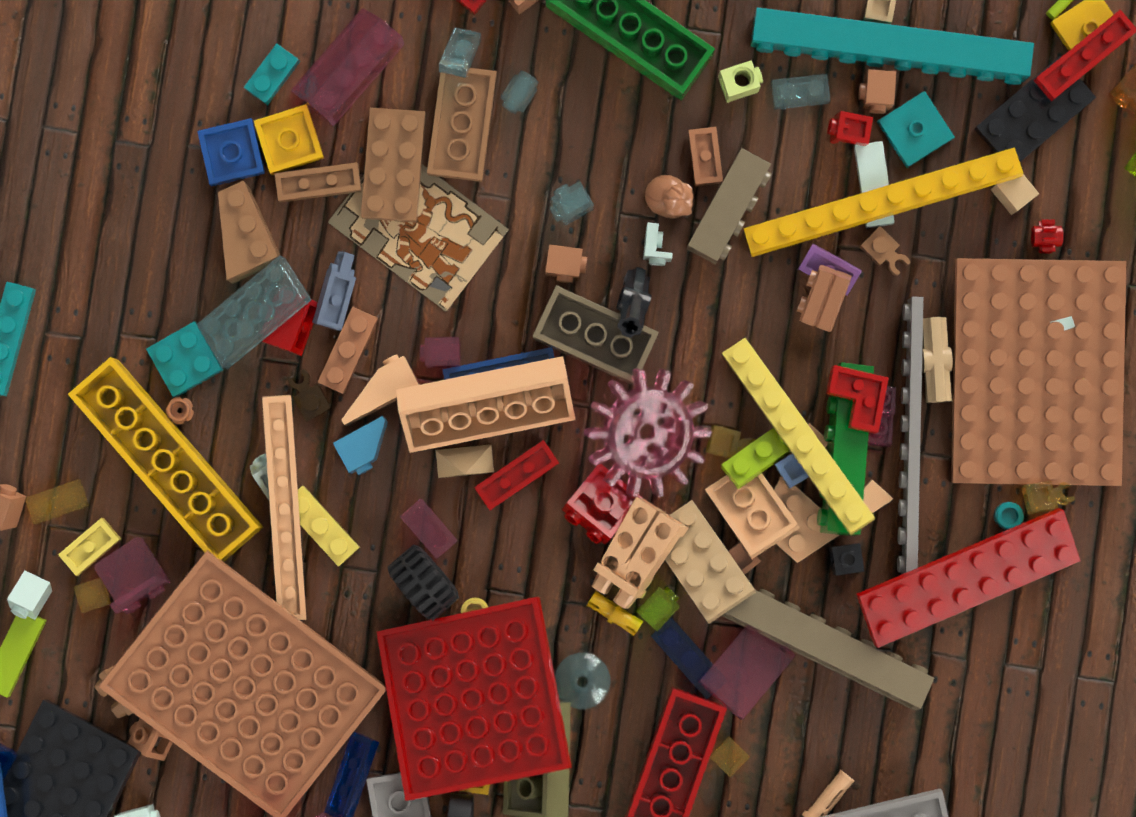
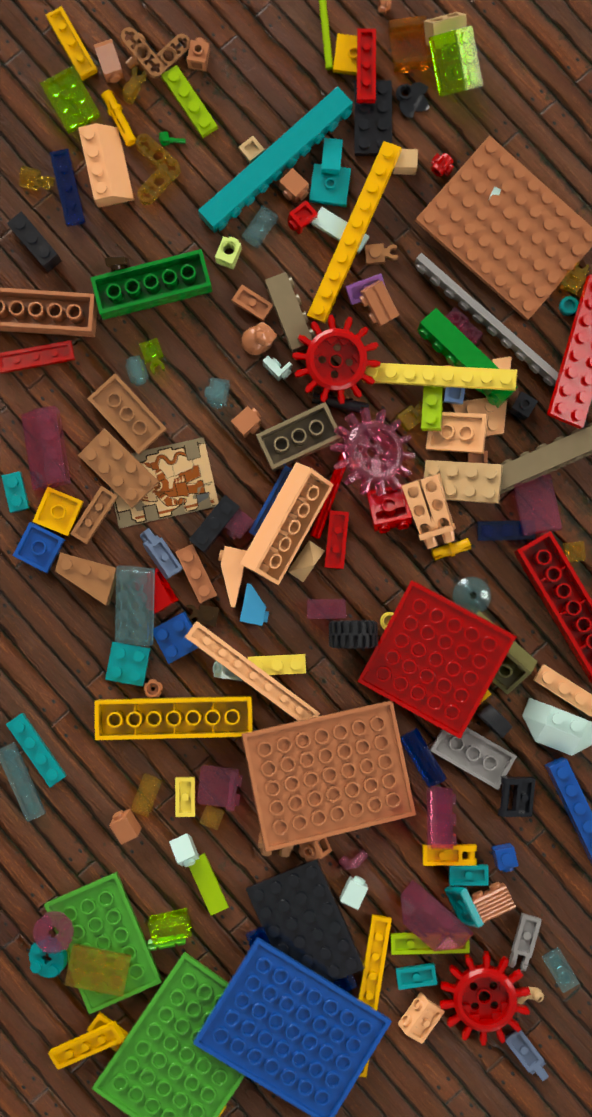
camera: 60 degrees left, 0 degrees up
clear light blue plate [439,27,481,78] -> none
black piece [616,267,651,338] -> none
clear neon green brick [636,586,680,631] -> none
red plate [826,365,889,434] -> none
tan piece [922,317,953,403] -> none
none -> clear neon green plate [139,338,165,374]
none -> blue plate [151,612,198,664]
none -> black brick [189,495,241,553]
none -> red gear [292,315,381,405]
none -> red axle [310,449,351,539]
none -> black pin [312,391,370,415]
none -> teal tile [321,138,343,175]
none -> clear pink arm [339,849,368,870]
none -> black plate [396,82,430,118]

